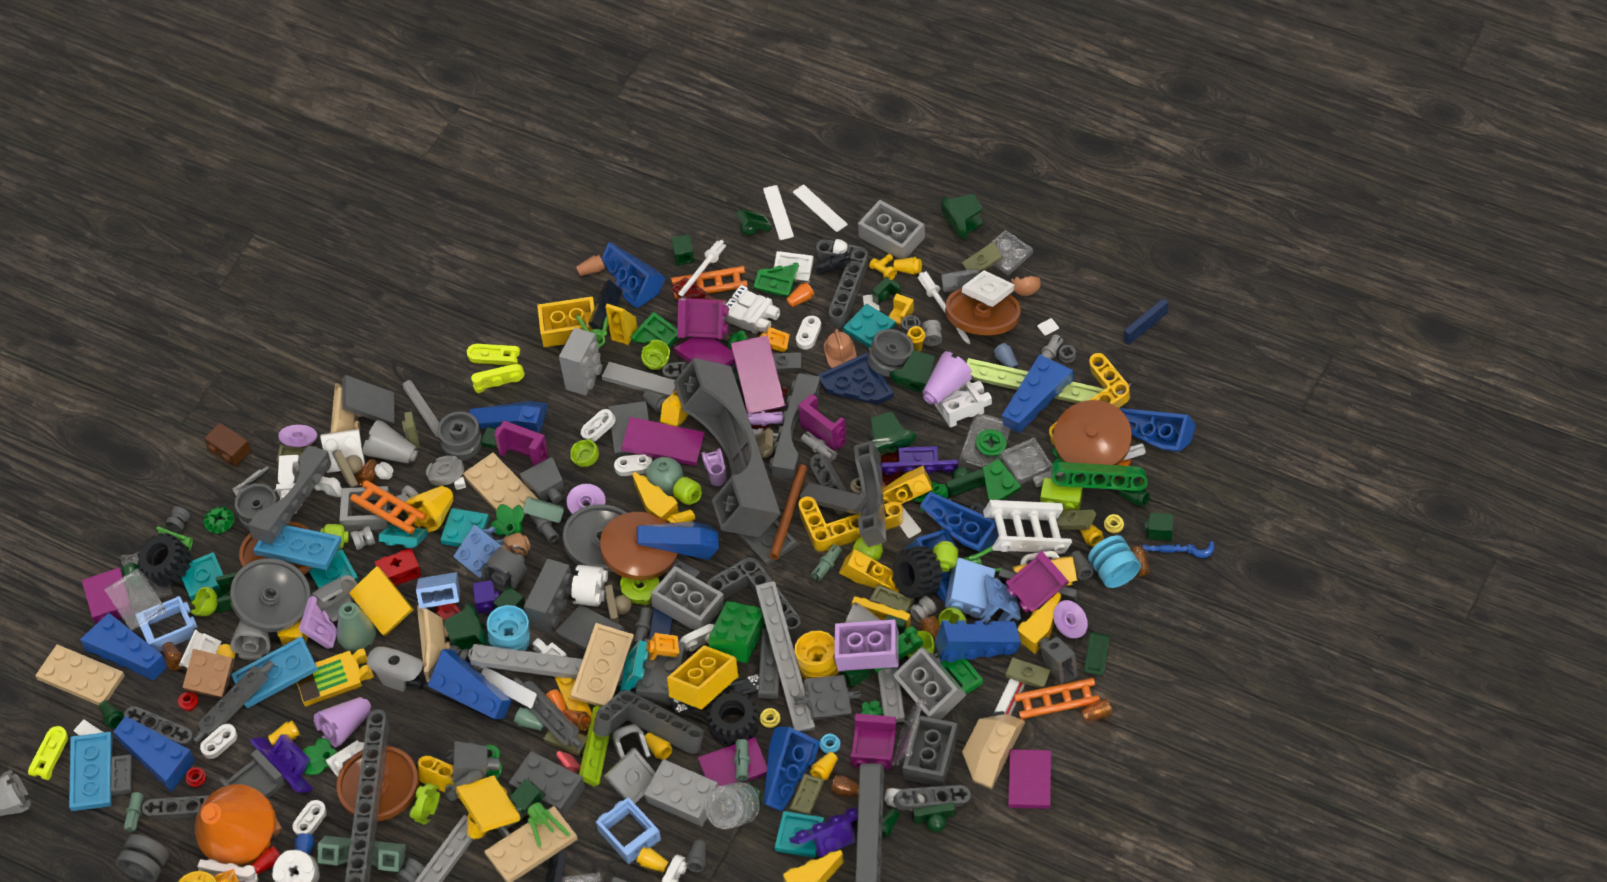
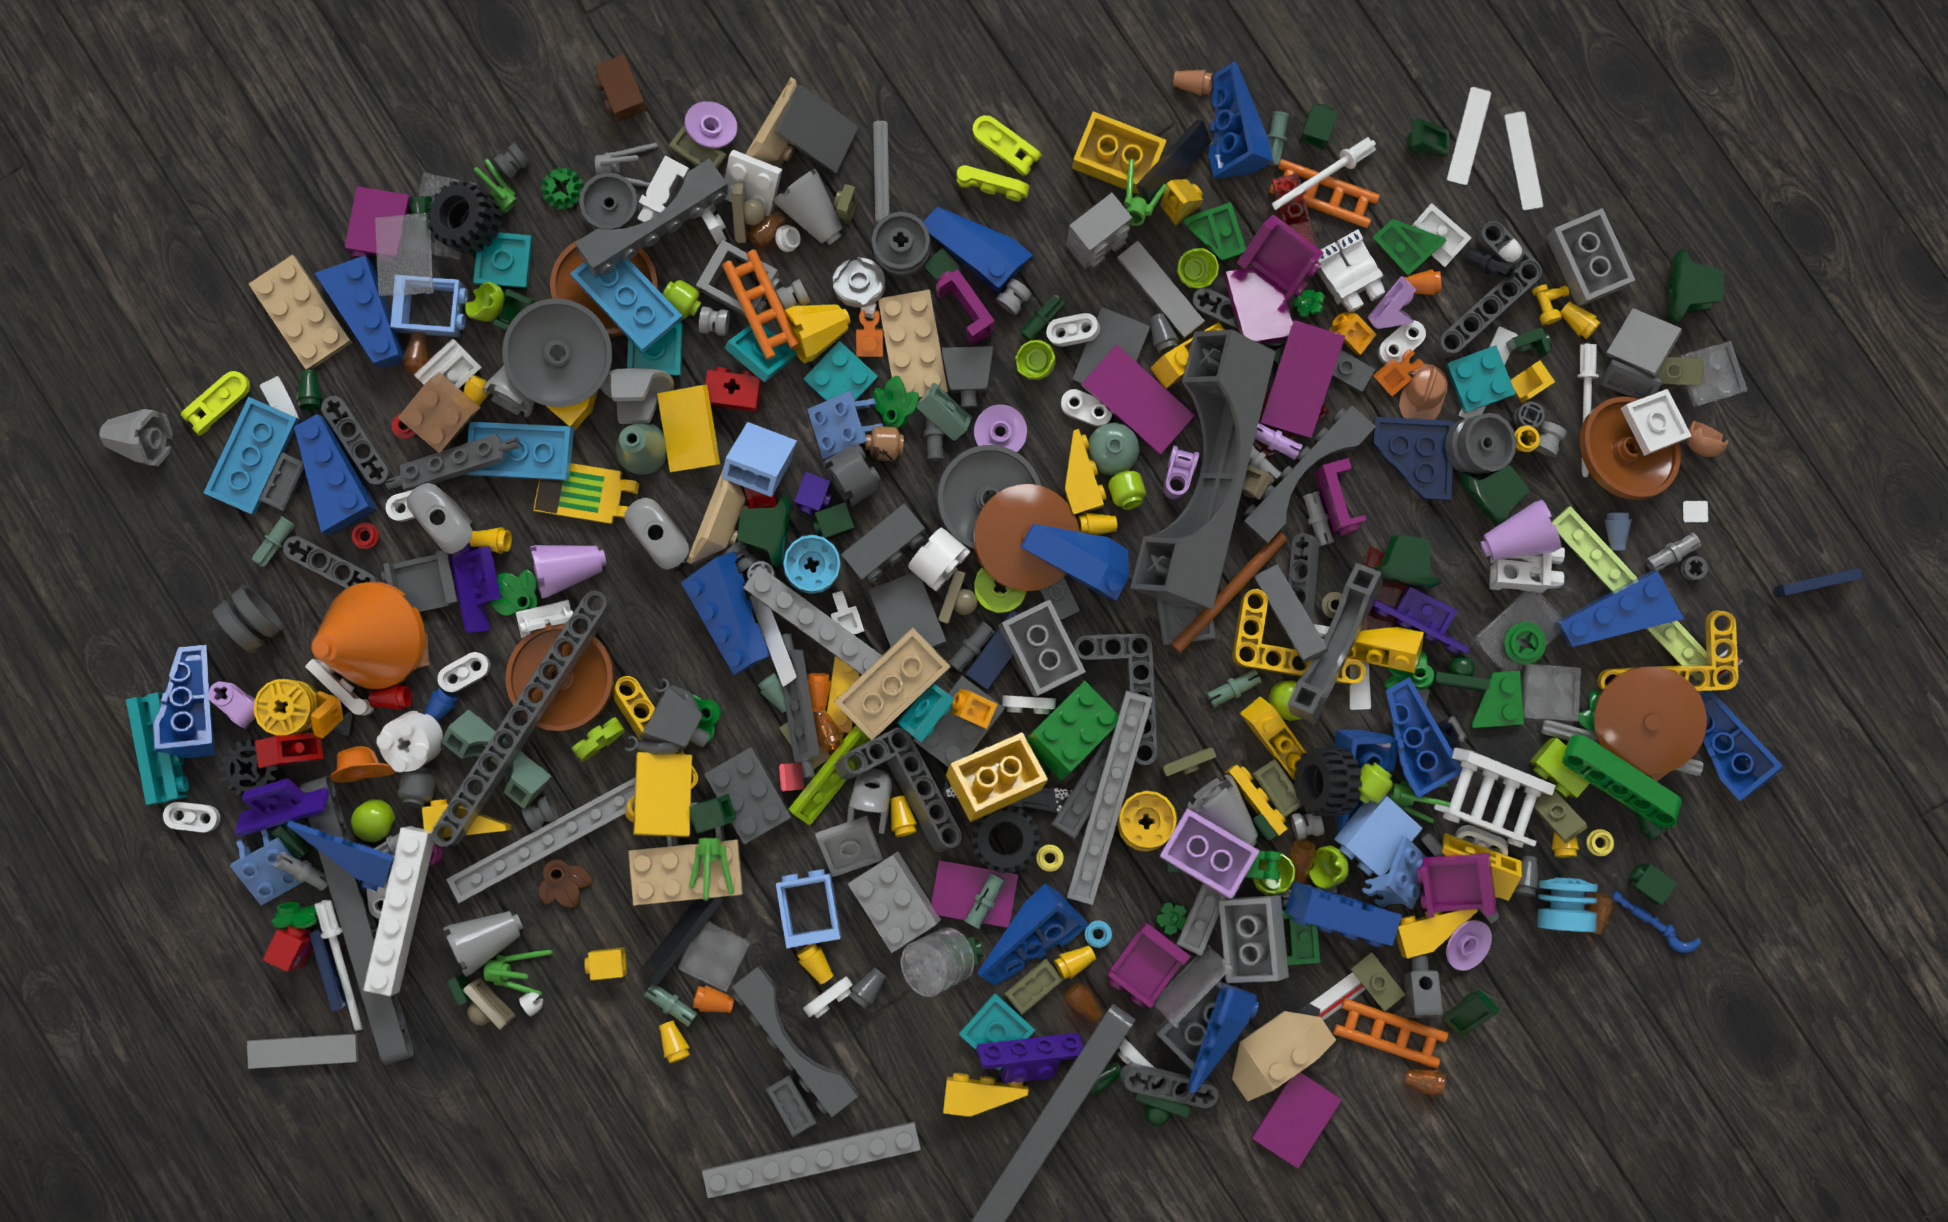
camera: 25 degrees right, 30 degrees up
lavender wing [299,596,337,649] -> none
dark grey plate [794,675,861,720] -> none
none -> light grey piece [407,483,473,554]
none -> orange plate [856,310,883,357]
none -> light grey wheel [995,278,1032,315]
none -> dark green axle [1019,295,1065,341]
none -> olive plate [1161,747,1216,776]
none -> blue wedge [1187,983,1259,1093]
none -> sand green axle [1267,111,1289,166]
none -> lavender slope [1367,276,1416,329]
none -> orange plate [1373,349,1424,396]
none -> light grey tile [1606,308,1682,377]

